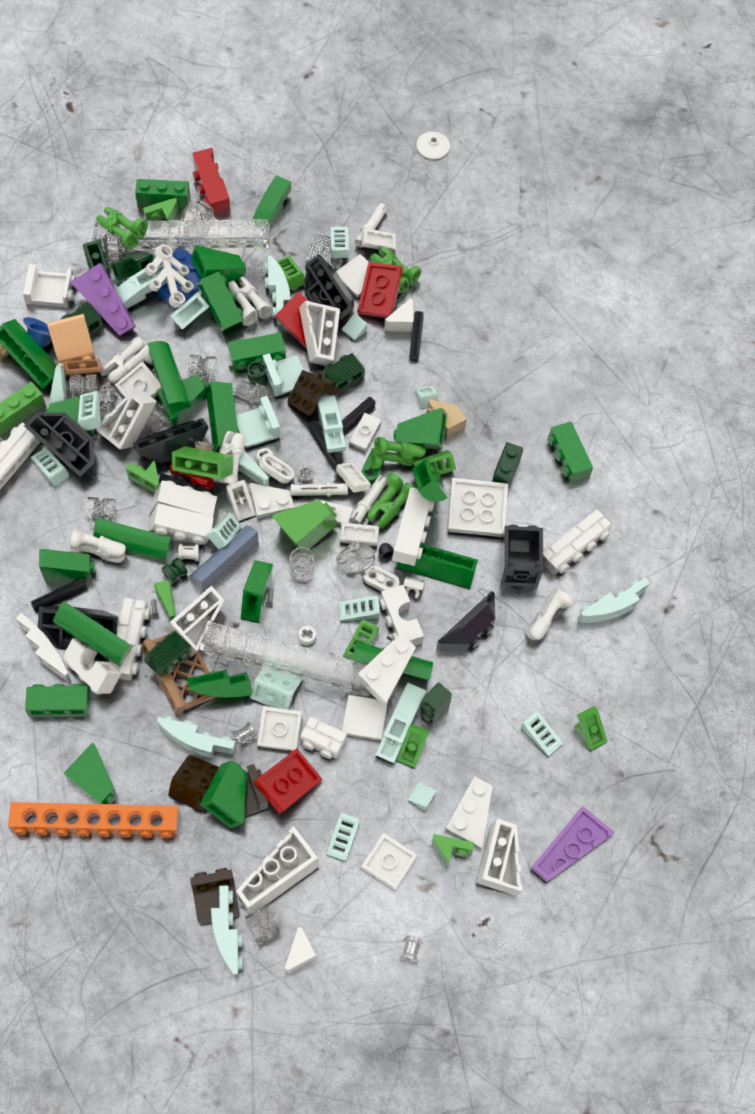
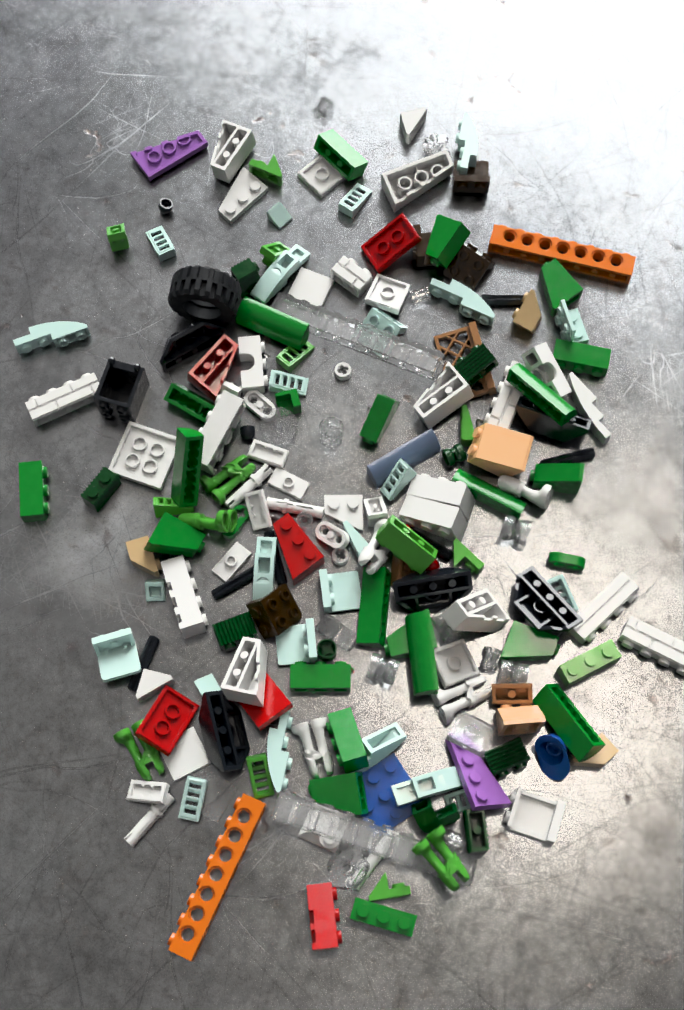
camera: 160 degrees left, 5 degrees up
light aqua slope [50,363,67,403] -> none
light aqua slope [78,391,101,431] -> none
white plant [145,245,193,308] -> none
white bush [178,544,199,561] -> none
green slope [187,670,253,698] -> none
clear tile [195,441,214,451] -> none
green slope [251,175,291,231] -> none
bright green slope [272,500,339,553] -> none
white wedge [357,633,416,707] -> none
white dish [416,132,450,160] -> none
white piece [526,589,576,640] -> none
none -> light aqua bracket [91,628,141,682]
none -> black hinge [158,198,173,214]
none -> white wedge [160,555,209,639]
none -> orange brick [167,793,267,962]
none -> black tyre [168,265,242,325]
none -> wedge [187,333,239,403]
none -> red wedge [273,513,324,586]
none -> green panel [275,388,302,417]
none -> green brick [313,129,368,181]
none -> clear tile [446,710,497,758]
none -> light nougat slope [467,423,534,477]
none -> black axle [481,294,524,305]
none -> tan slope [512,289,542,334]
none -> green beam [548,552,586,571]
none -> light aqua bracket [554,299,589,344]

